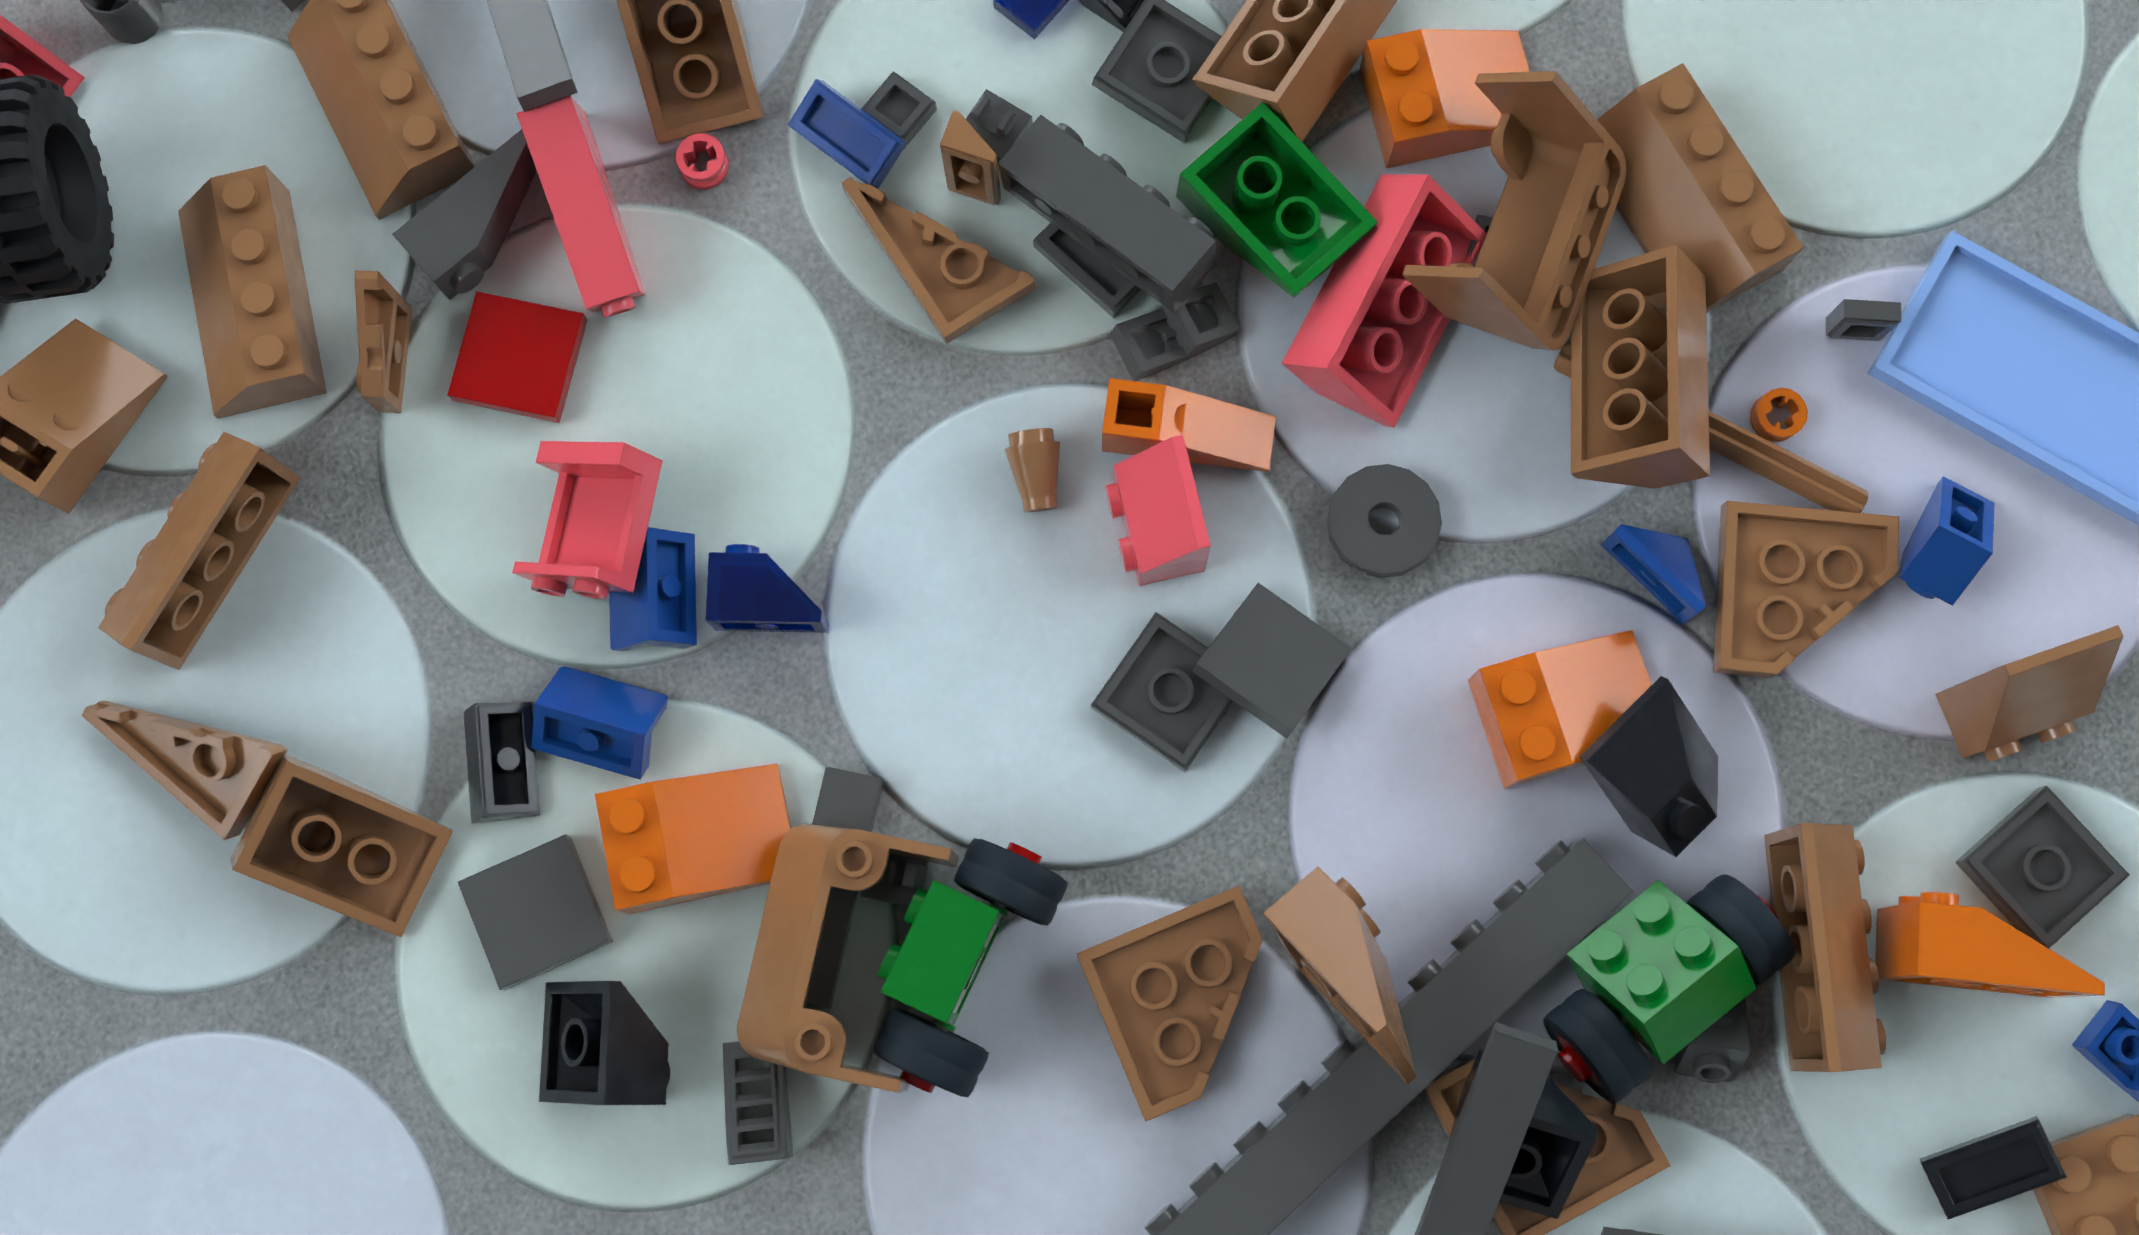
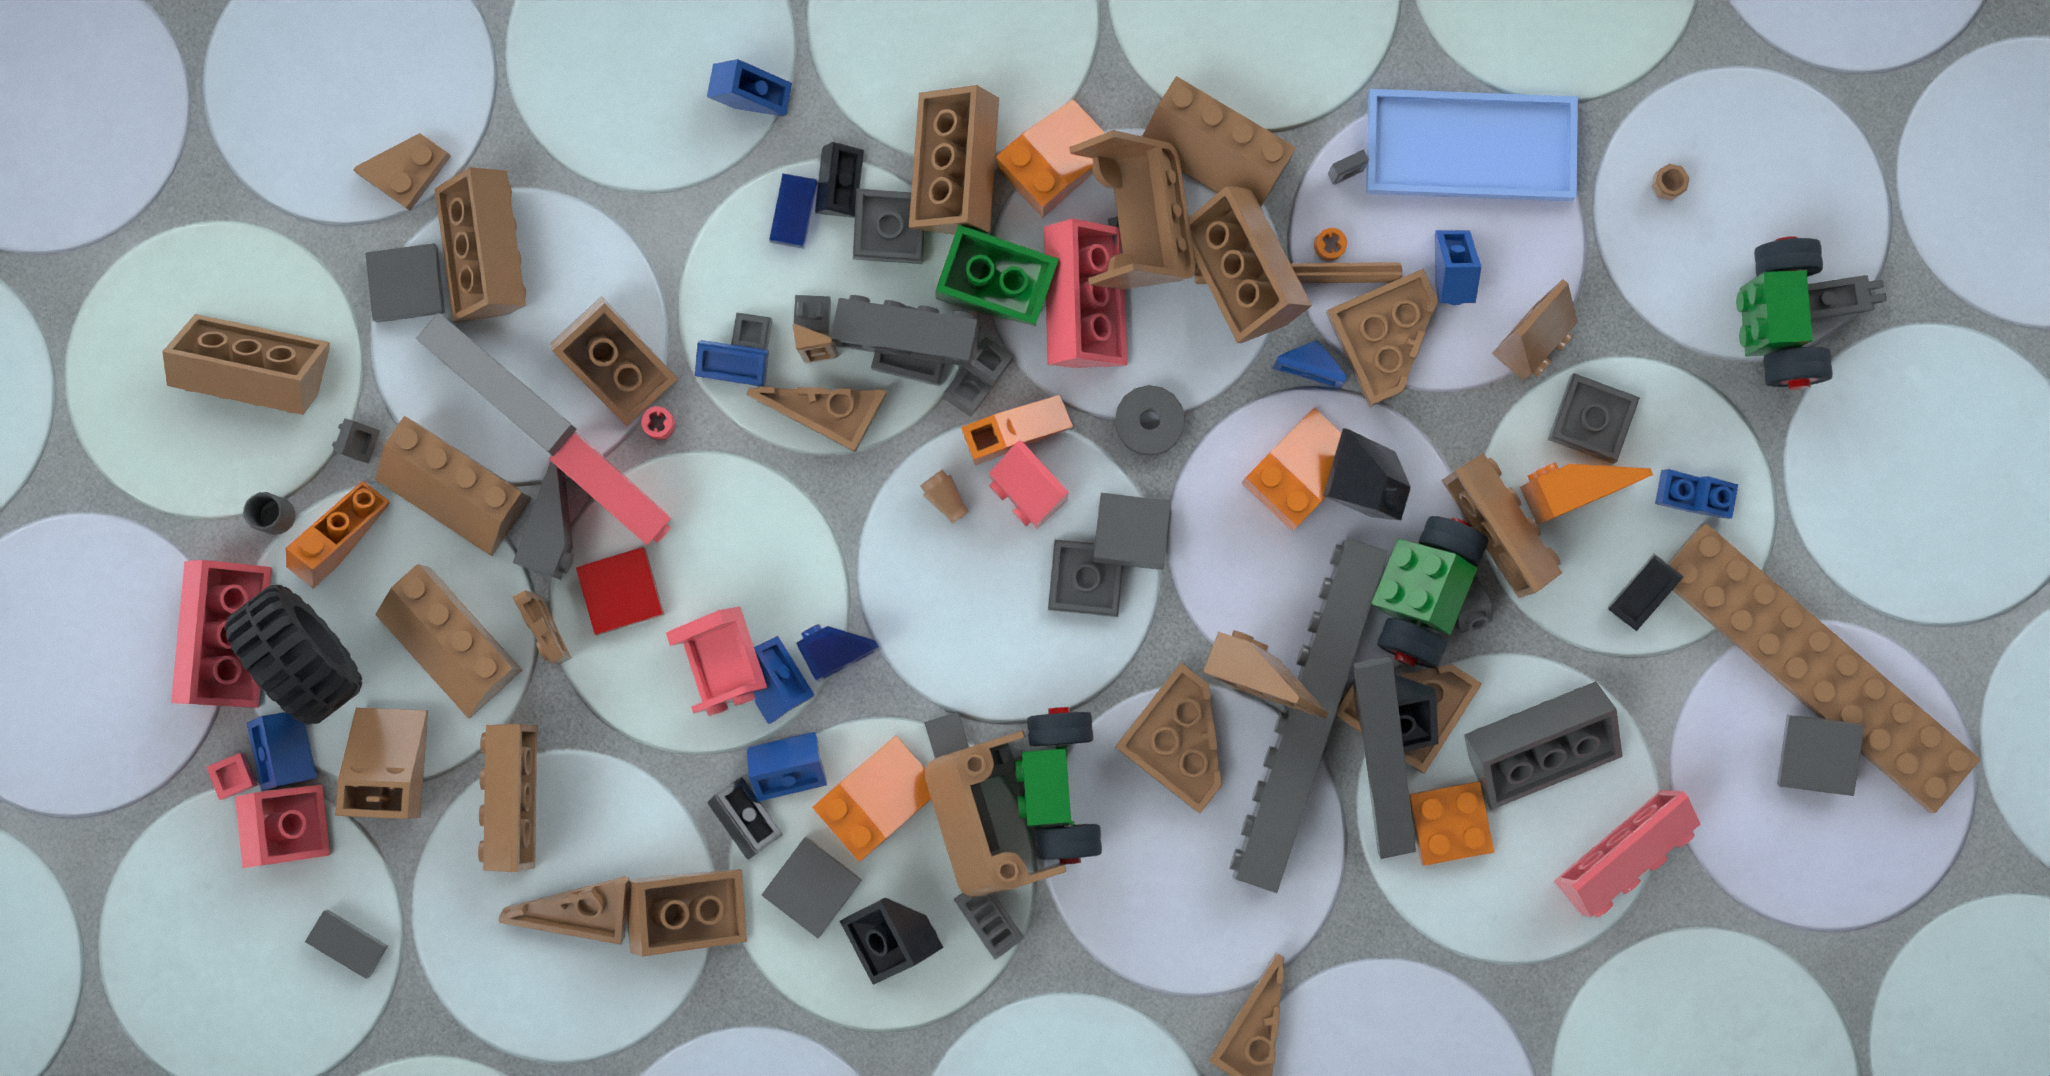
camera: 30 degrees left, 5 degrees up
none -> orange slope [285,480,390,589]

